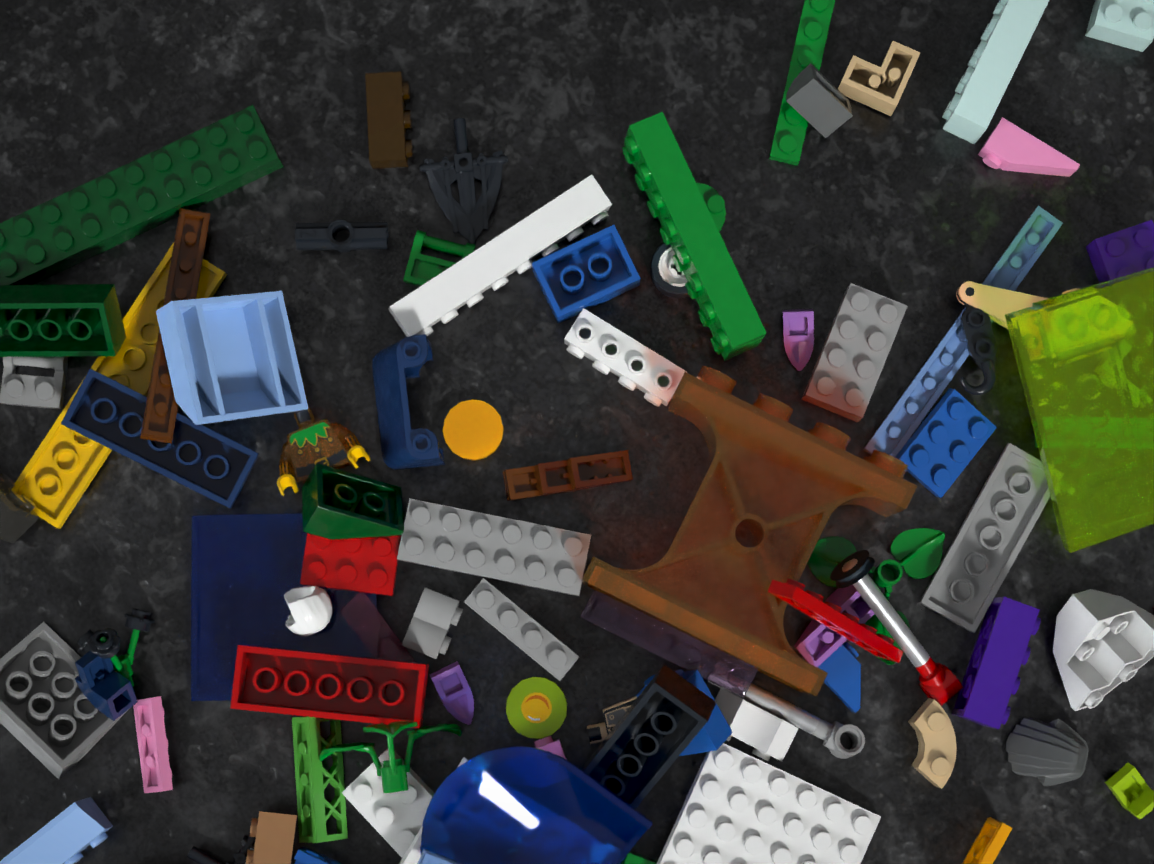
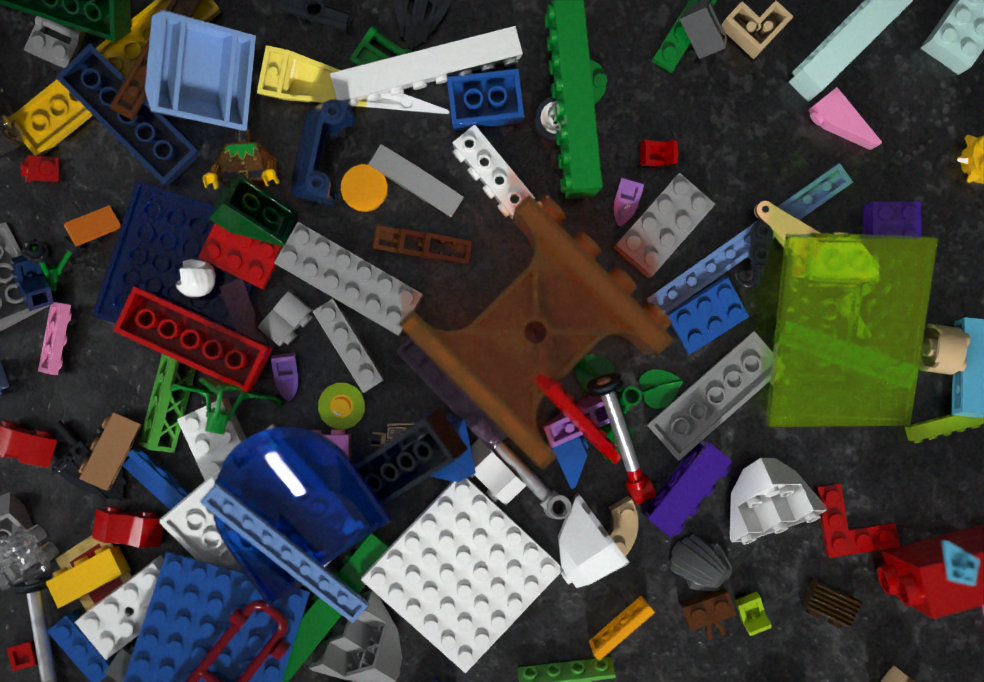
camera: 15 degrees right, 5 degrees up
none -> red bracket [20,155,59,182]
none -> orange tile [64,205,121,246]
none -> light yellow plate [257,45,449,114]
none -> light grey slope [368,144,464,217]
none -> white brick [558,492,629,588]
none -> red bracket [640,140,679,167]
none -> reddish brown brick [678,587,737,640]

